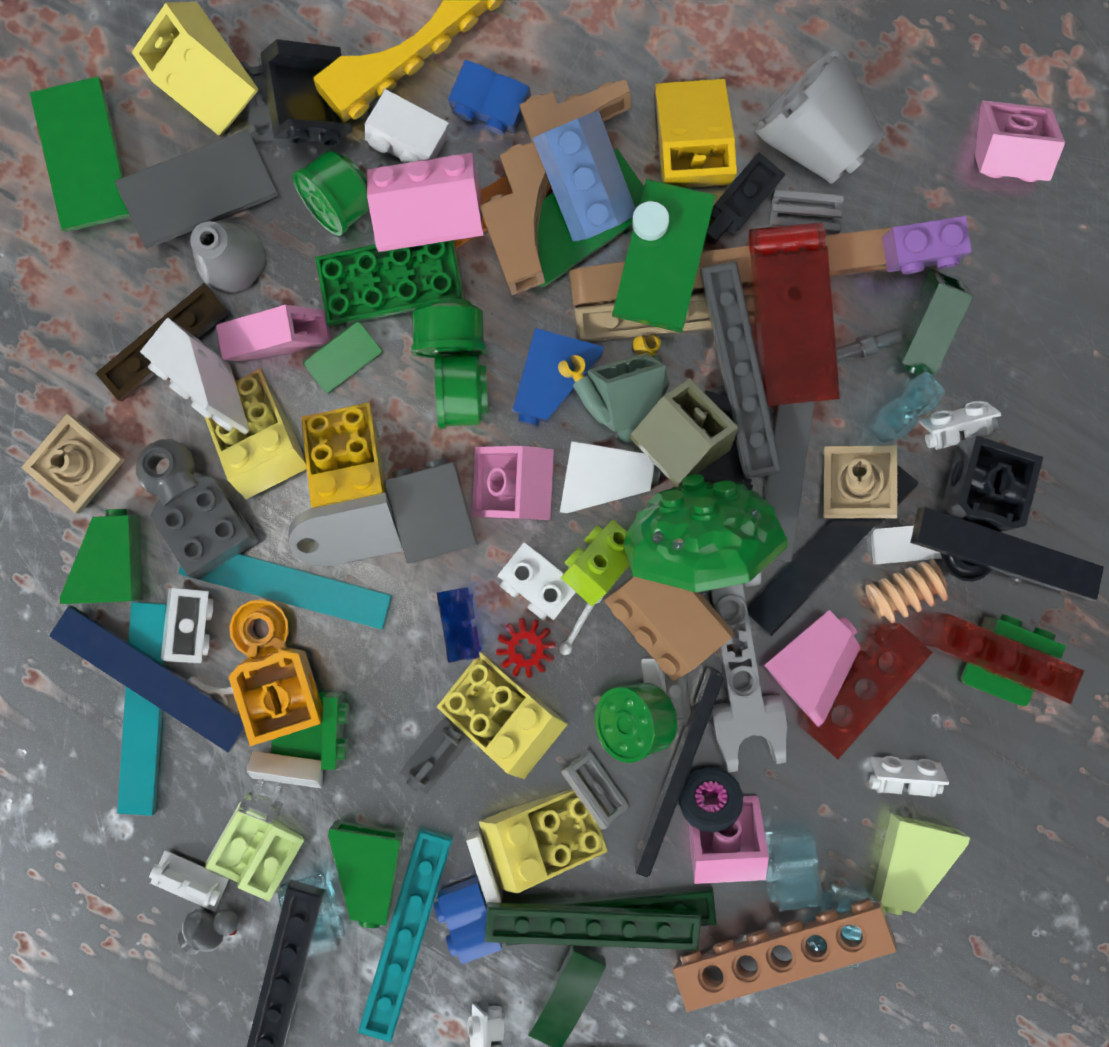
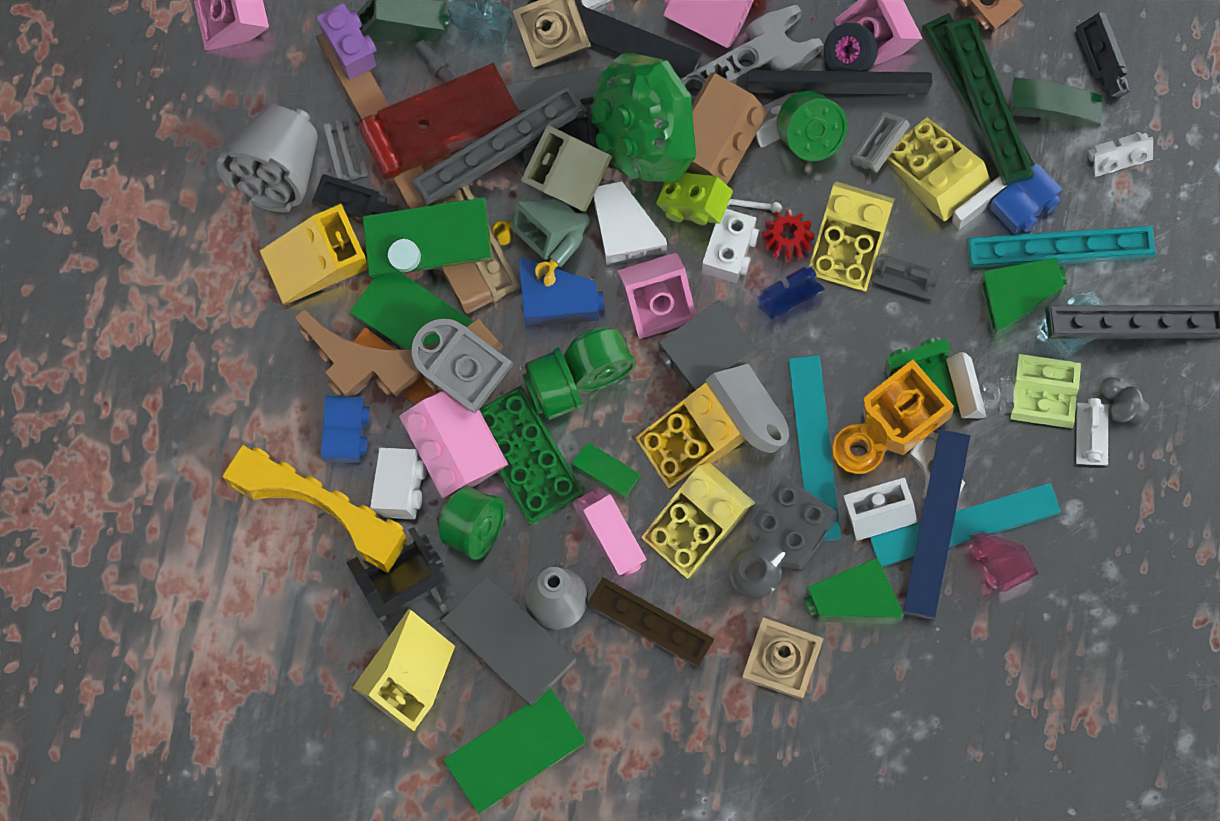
camera: 110 degrees left, 15 degrees down
white slope [140,318,249,434] -> none
medium blue slope [532,110,636,241] -> none
none -> light grey tile [412,319,514,414]
none -> clear pink slope [969,531,1039,592]

